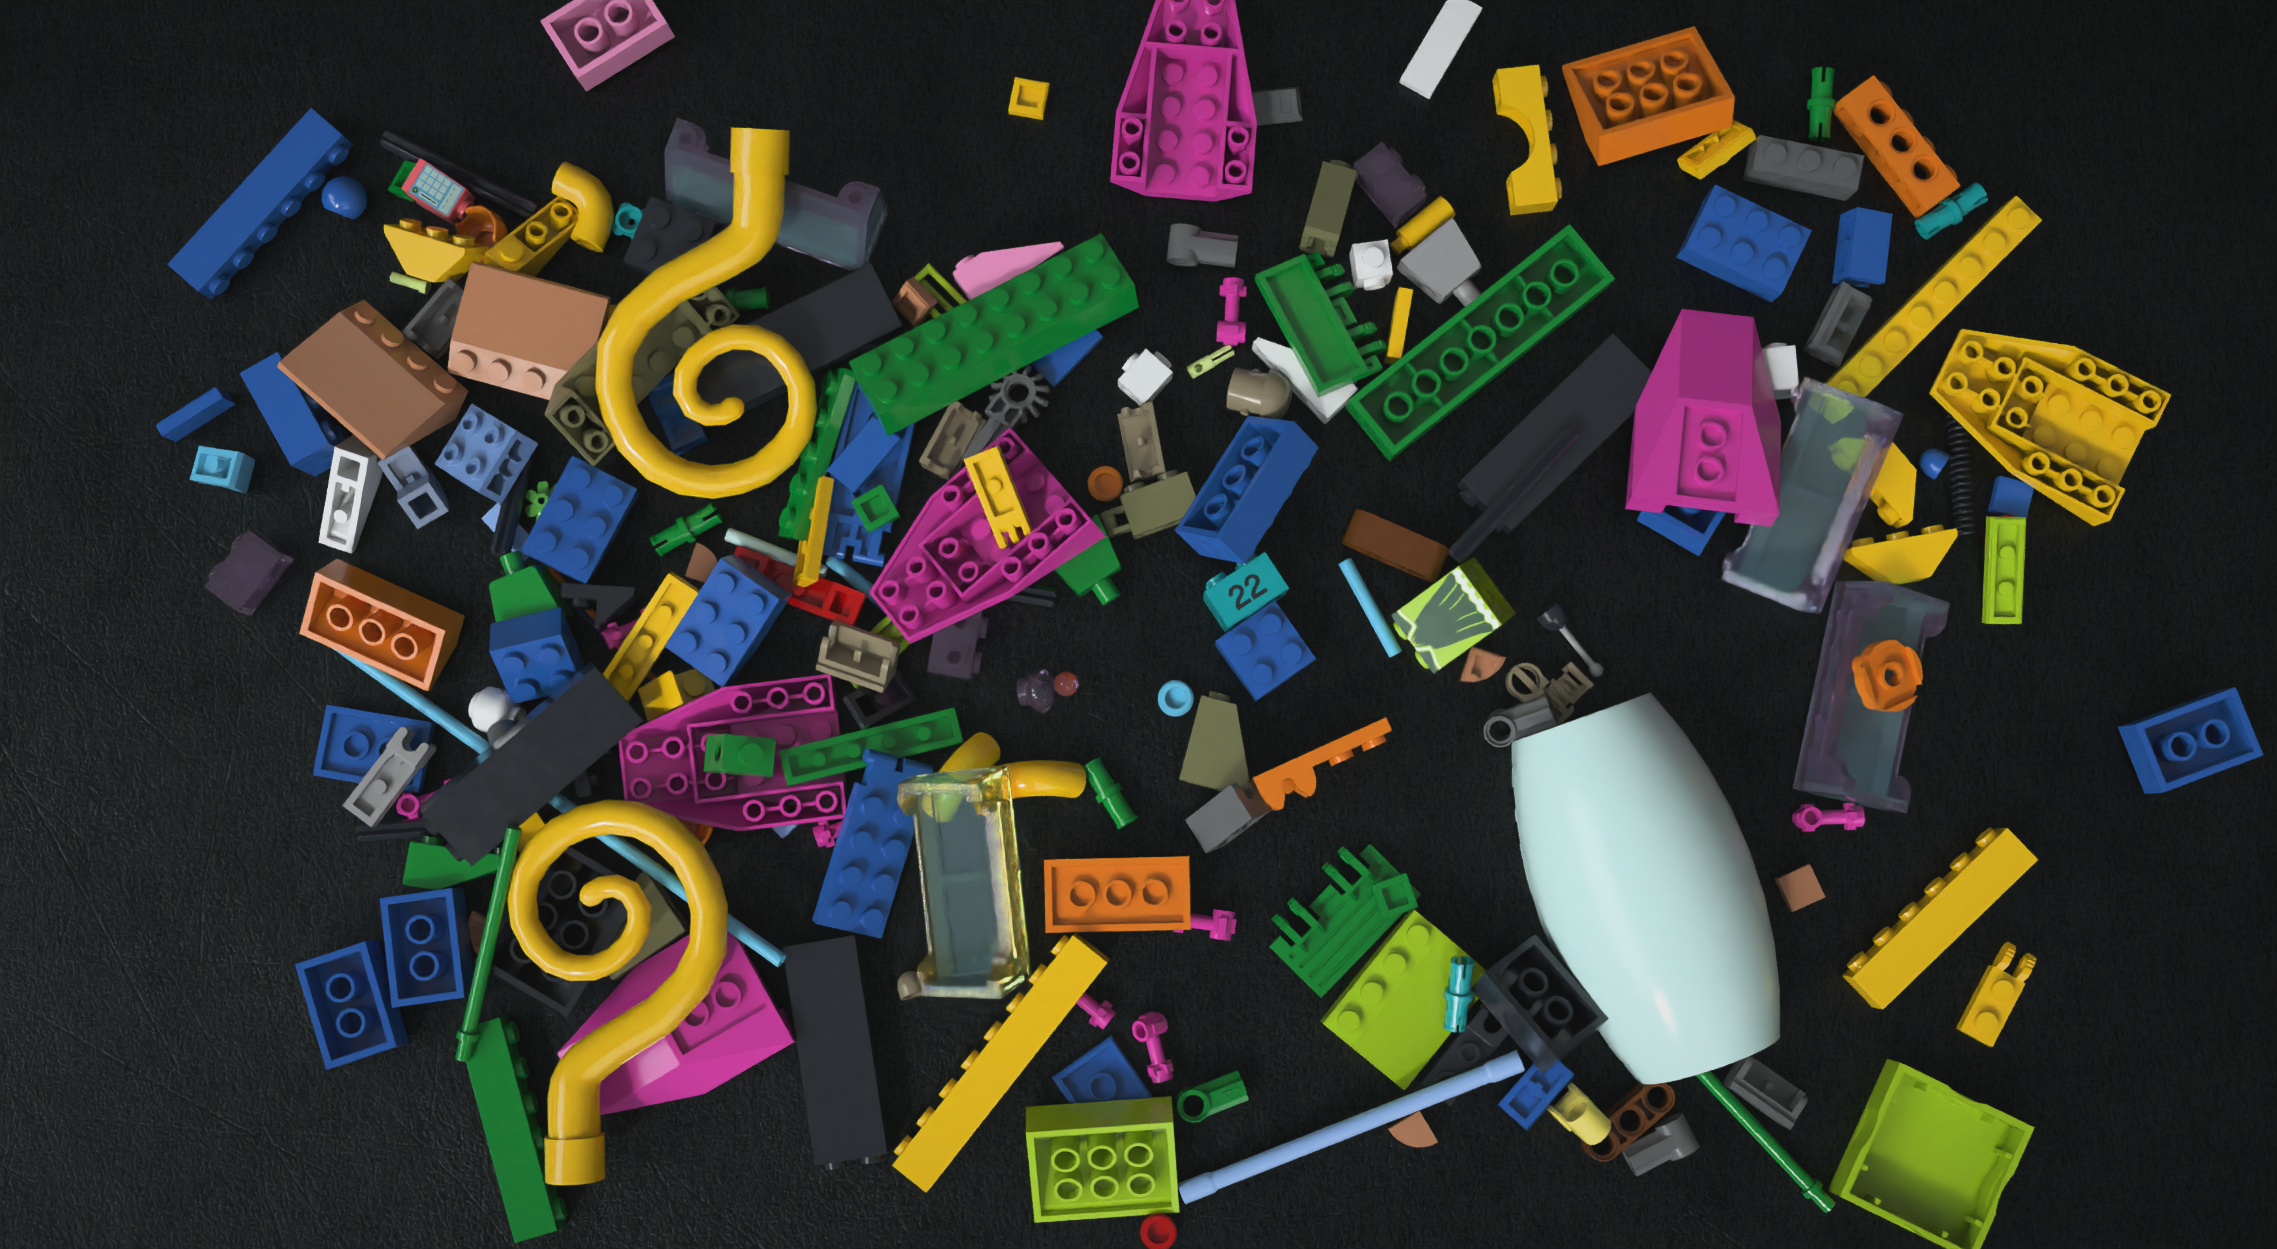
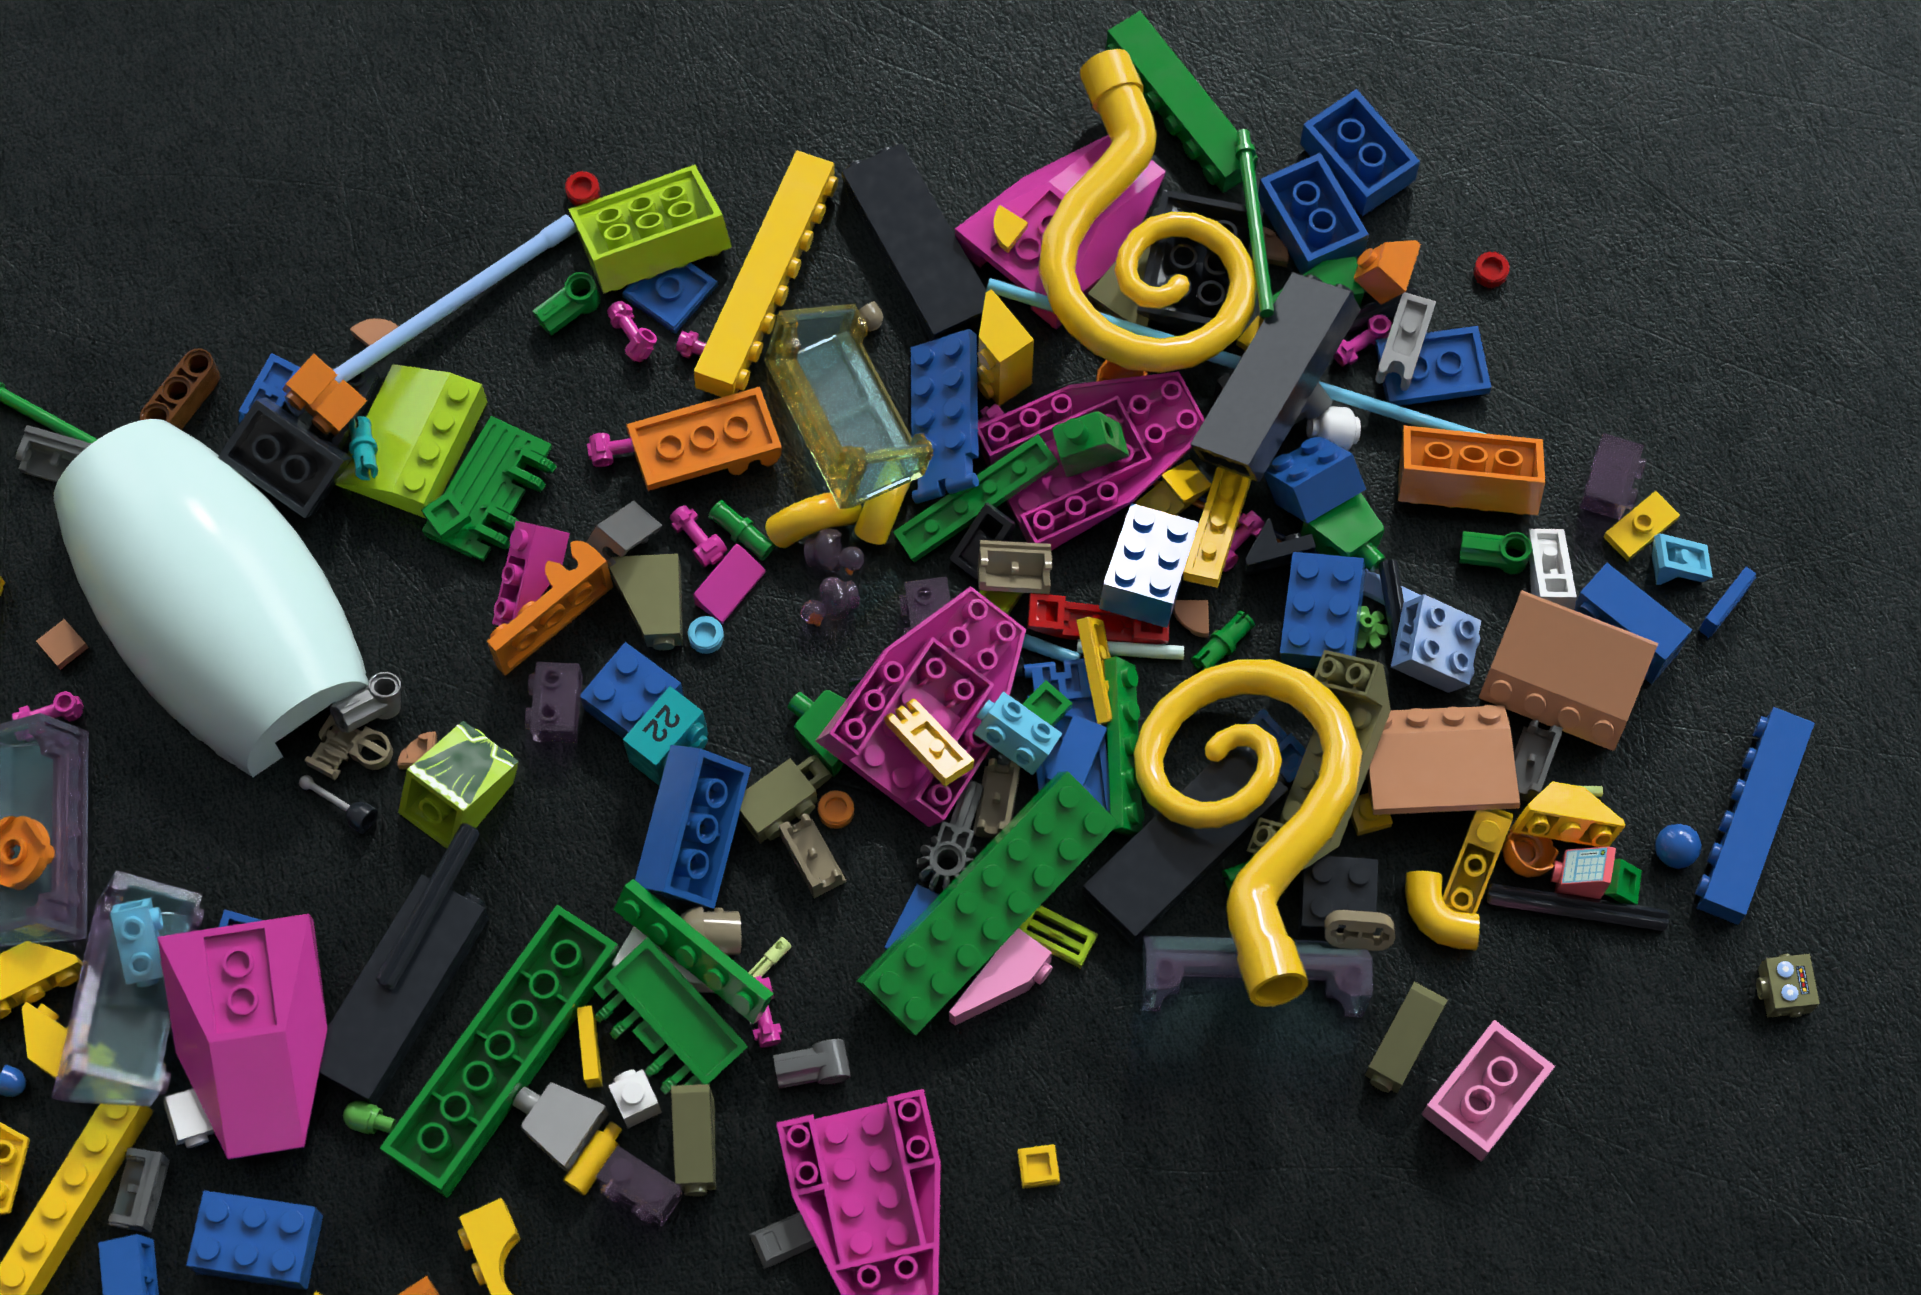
camera: 160 degrees right, 15 degrees down
sand blue brick [377,445,449,529] -> none
teal plate [612,202,645,239] -> none
nougat tile [891,277,937,328] -> none
white brick [1118,349,1173,406] -> none
medium azure piece [1339,558,1402,658] -> none
reddish brown beam [1342,509,1449,583] -> none
light yellow piece [1546,1082,1611,1145] -> none
dark grey piece [1622,1113,1700,1176] -> none
none -> medium azure brick [110,898,164,987]
none -> orange piece [282,354,367,436]
none -> bright green cylinder [343,1100,396,1134]
none -> dark pink slope [492,521,570,626]
none -> clear purple brick [525,662,583,743]
none -> green plate [614,879,774,1024]
none -> dark pink bar [670,505,727,567]
none -> dark pink slope [693,544,766,624]
none -> clear purple animal [804,529,864,575]
none -> medium azure brick [974,692,1062,775]
none -> yellow slope [977,289,1034,406]
none -> yellow tile [994,205,1028,253]
none -> dark tan beam [1324,910,1395,951]
none -> orange slope [1354,240,1421,305]
none -> olive slope [1365,982,1447,1094]
none -> green piece [1459,531,1532,574]
none -> red tile [1474,252,1509,288]
none -> yellow plate [1603,491,1680,562]
none -> olive head [1756,954,1819,1017]

